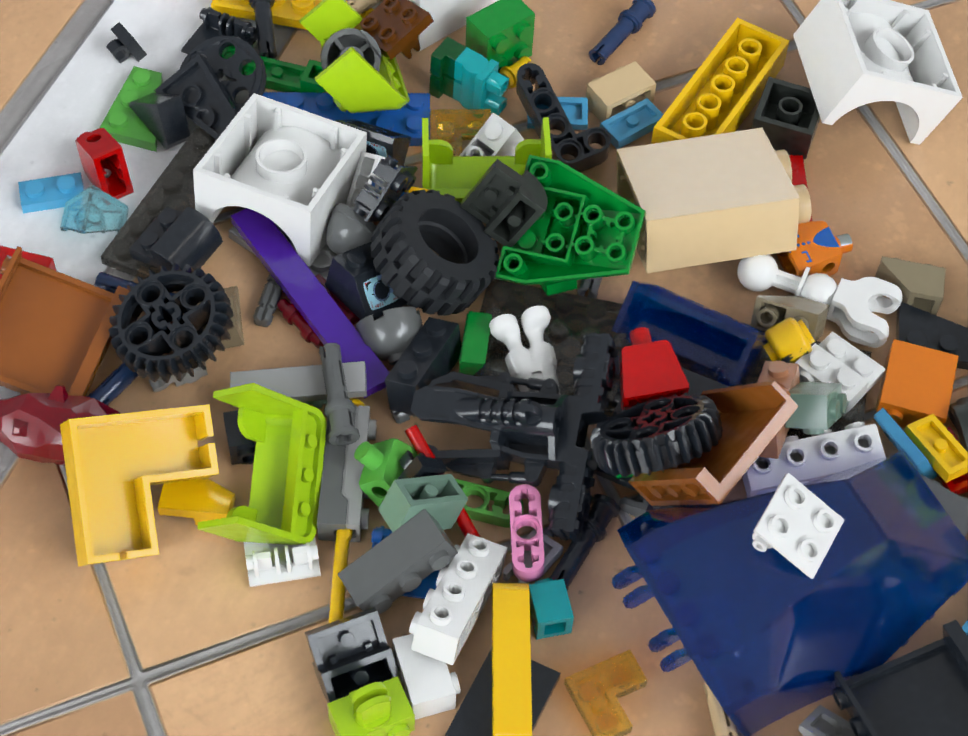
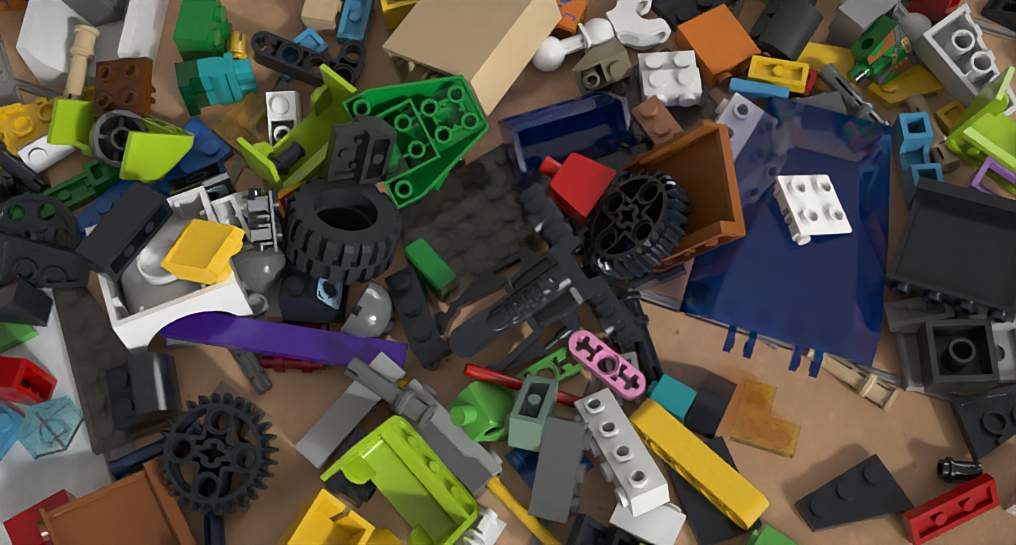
camera: 40 degrees left, 10 degrees up
black tile [396,451,447,480] -> none
white piece [489,306,561,395] -> none
yellow head [763,317,815,363] -> none
sand green brick [785,381,847,435] -> none
none -> plate [16,131,80,174]
none -> black brick [75,181,174,283]
none -> yellow slope [159,219,246,285]
none -> black pin [270,141,306,177]
none -> black slope [684,372,737,440]

